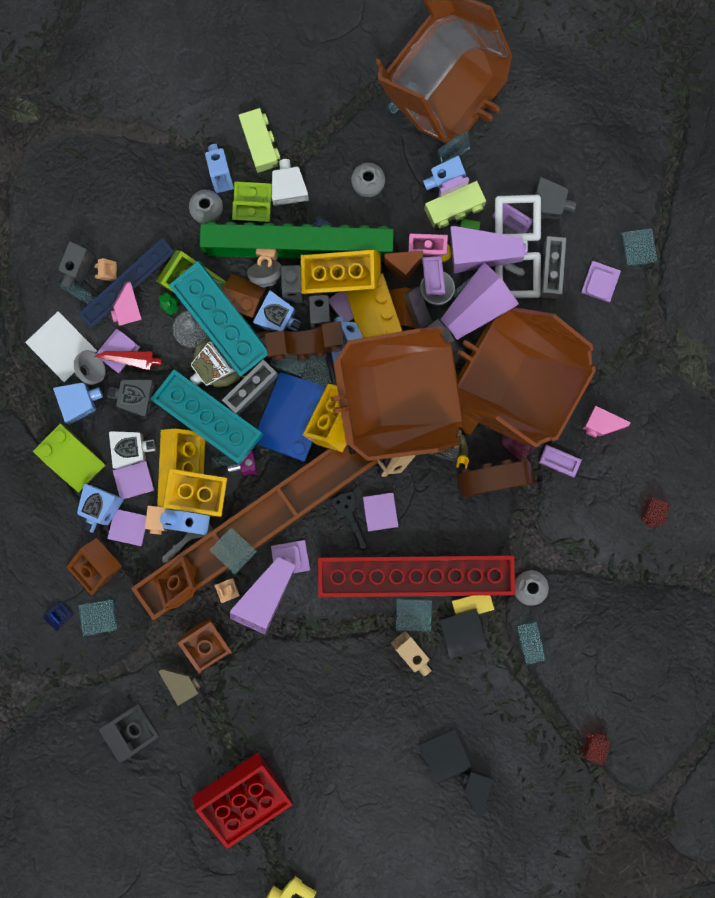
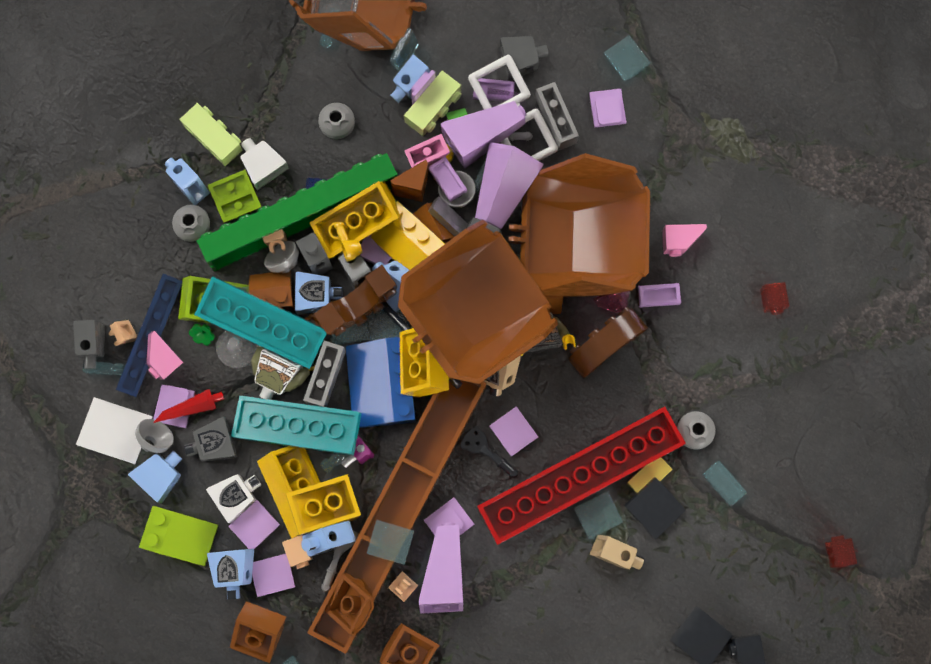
camera: 30 degrees left, 5 degrees down
none -> yellow bar [334,222,362,262]

